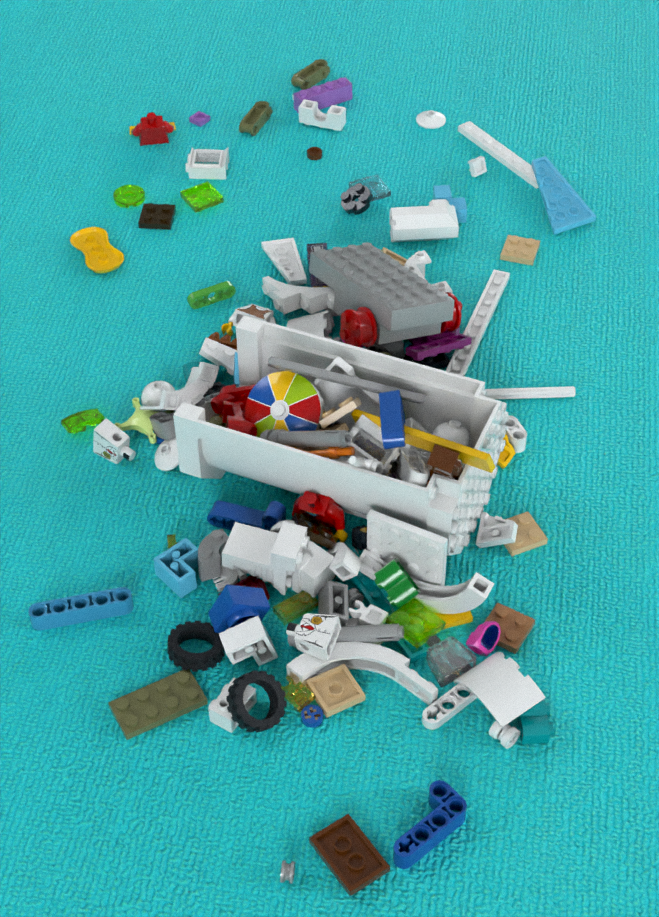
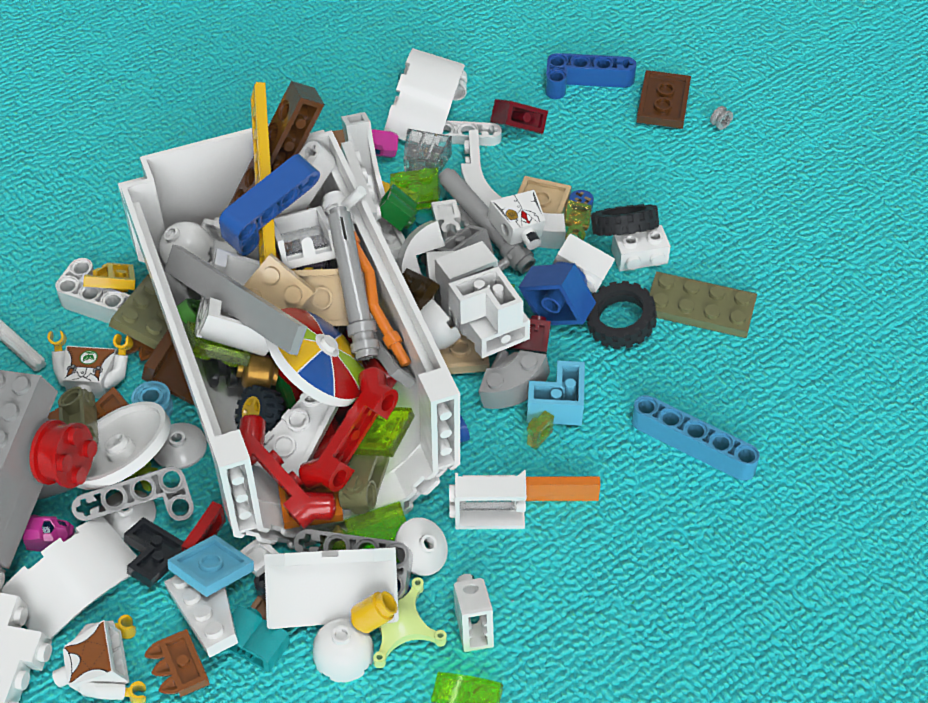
camera: 135 degrees left, 5 degrees up
none -> yellow brick [351,591,398,633]
none -> white brick [448,267,523,334]
none -> white window [449,470,527,529]
none -> dark red slope [490,99,548,134]
none -> orange tile [525,476,600,501]

